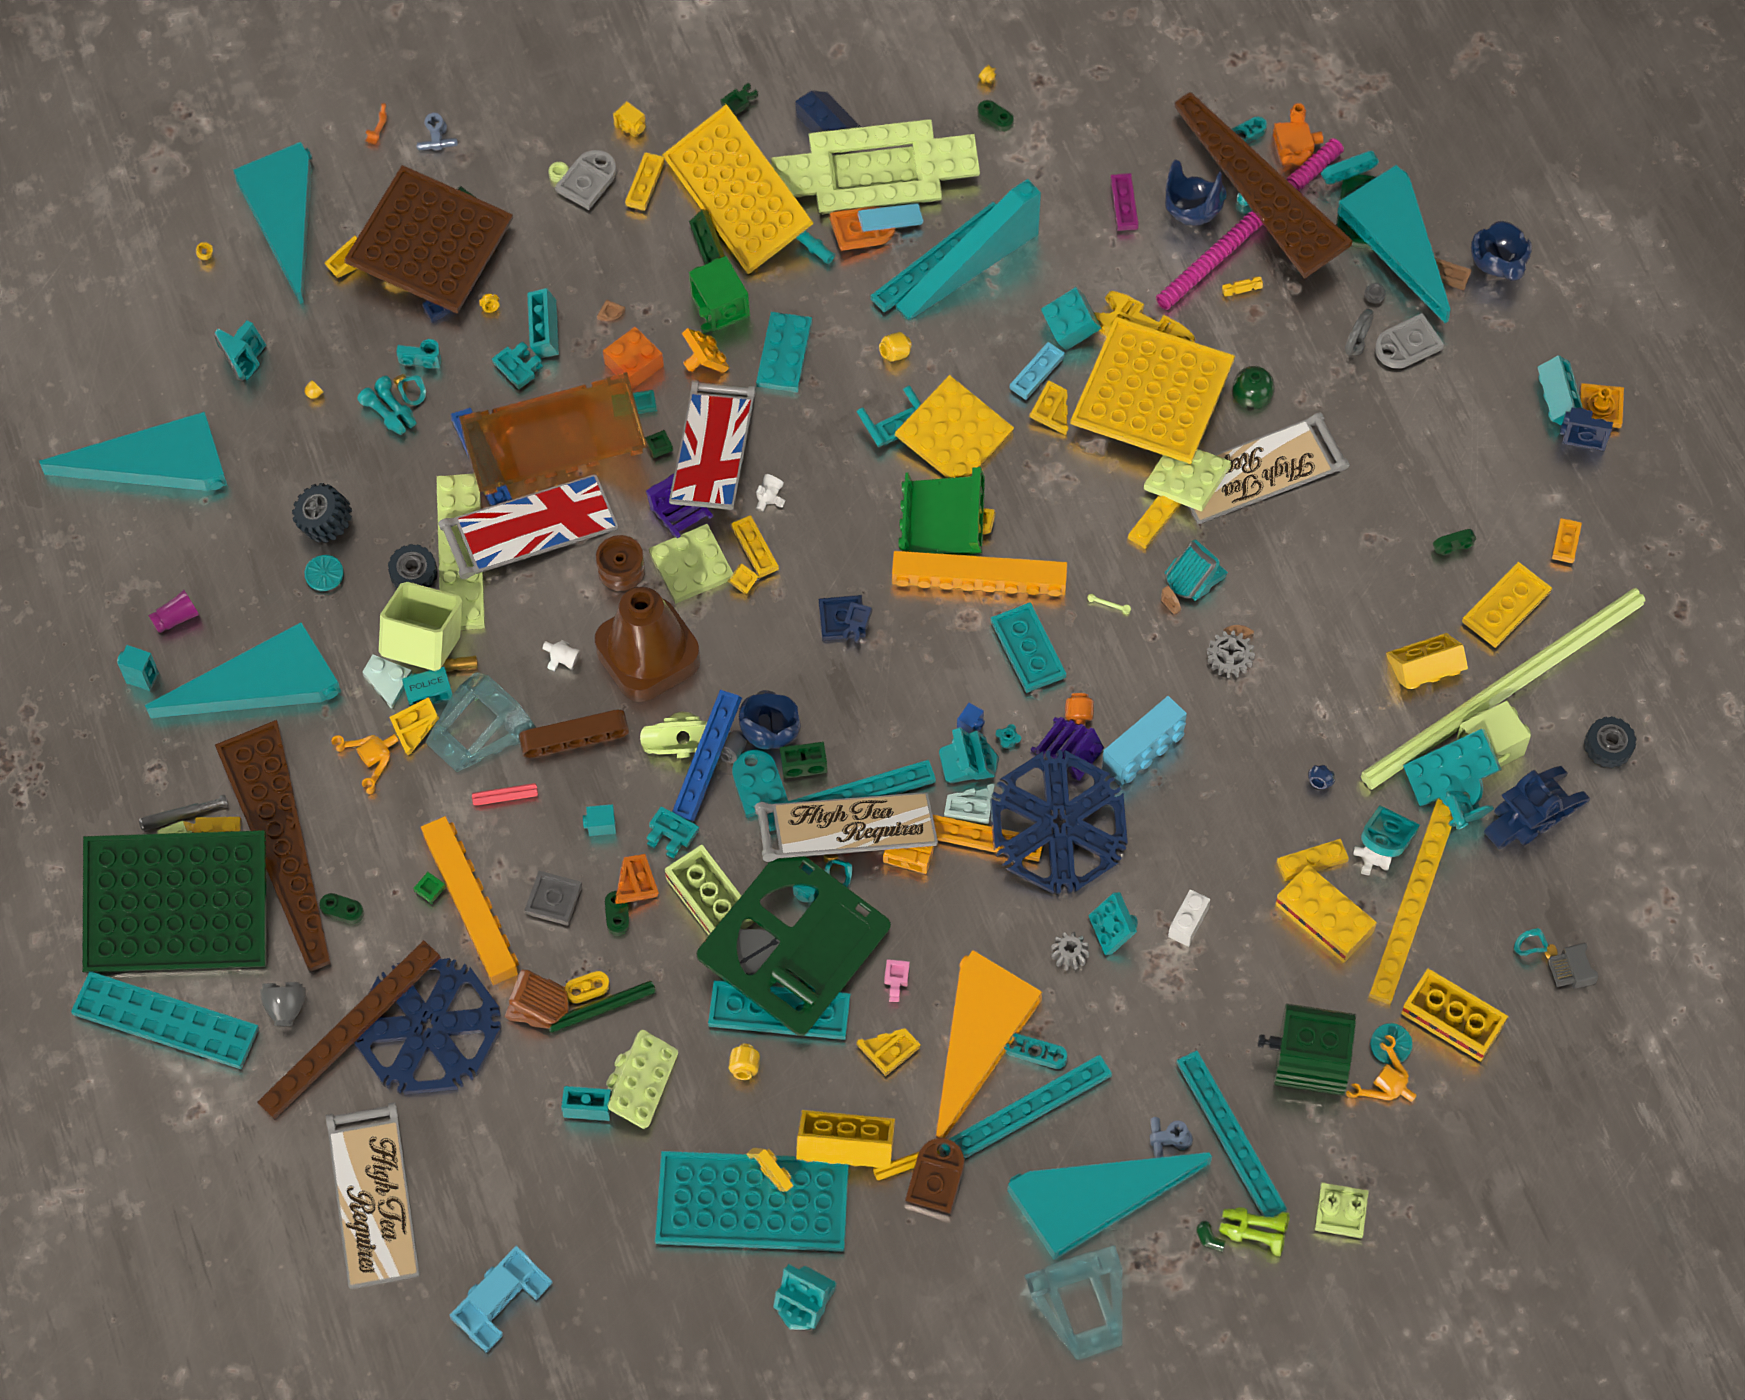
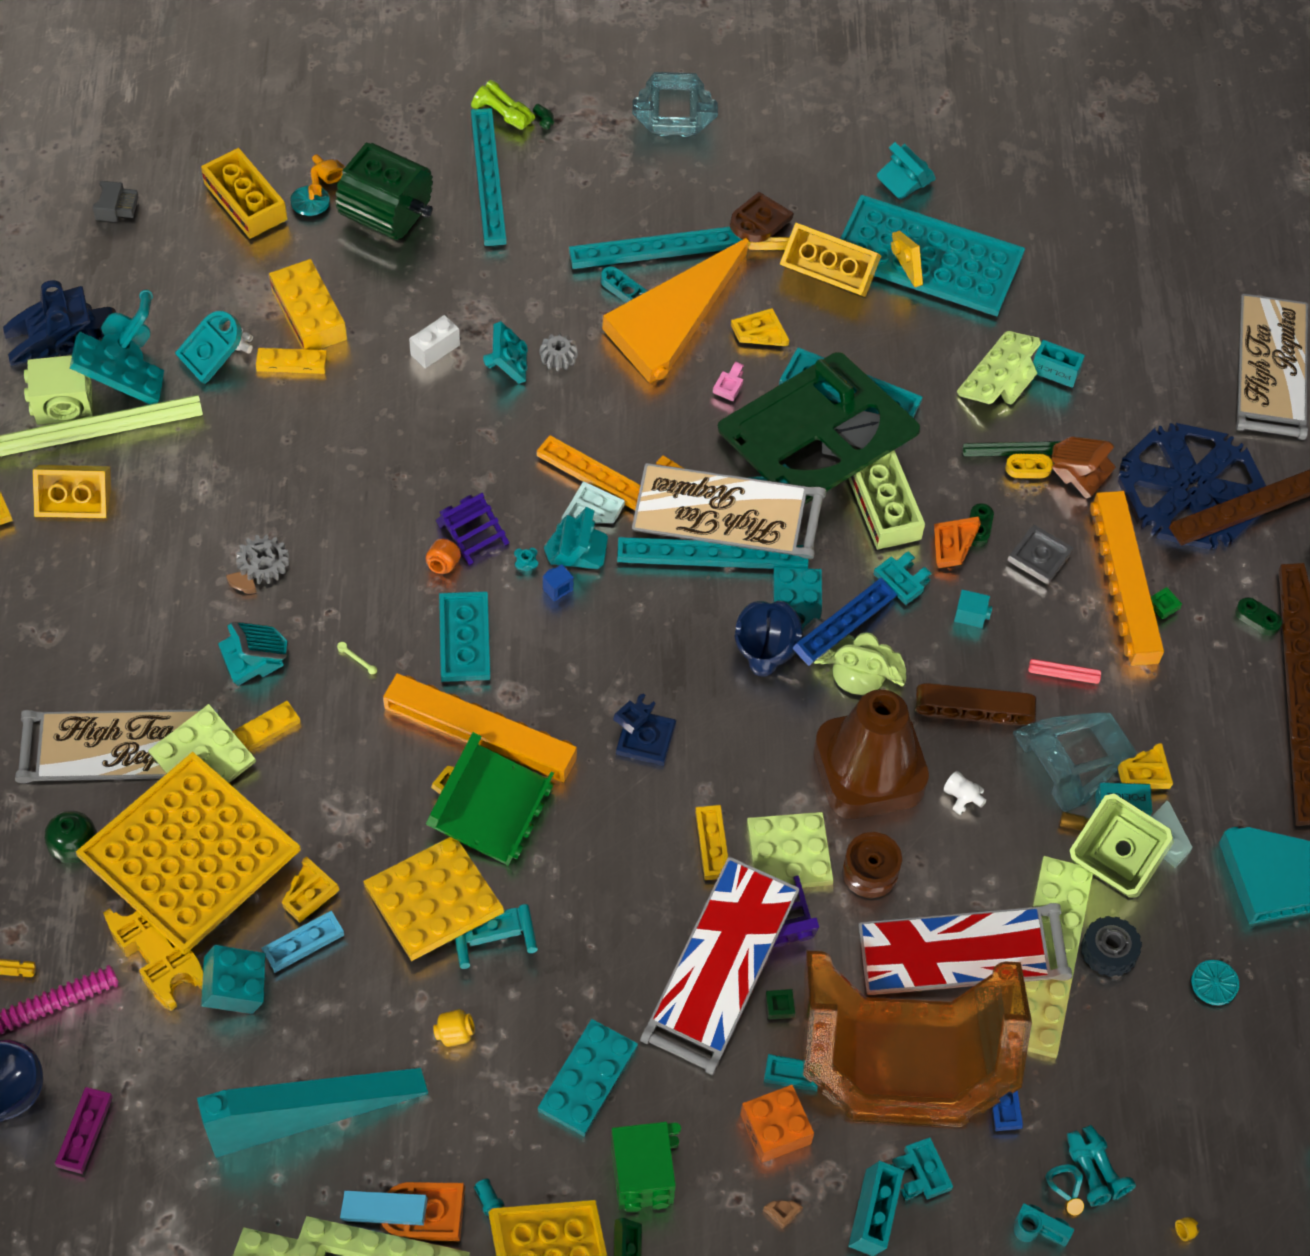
camera: 165 degrees left, 5 degrees down
black wheel [292,483,352,543] -> none
light orange piece [331,734,399,794] -> none
medium azure bracket [450,1246,552,1353] -> none
light orange plate [682,328,730,373] -> none
yellow plate [728,563,759,594] -> none
yellow head [729,1044,760,1080] -> none
white piece [756,474,786,512] -> none
dark green brick [780,741,828,779] -> none
teal plate [871,201,996,313] -> none
dark blue plate [990,750,1128,894] -> none
teal slope [1008,1152,1212,1260] -> none
medium azure brick [1102,696,1187,787] -> none
sand blue piece [1150,1117,1193,1158] -> none
medium nougat tile [1161,585,1181,615] -> none
dark blue plate [1308,765,1335,789] -> none
yellowish green plate [1315,1183,1368,1238] -> none
yellow plate [1369,799,1453,1005] -> none
teal piece [1514,928,1558,959] -> none

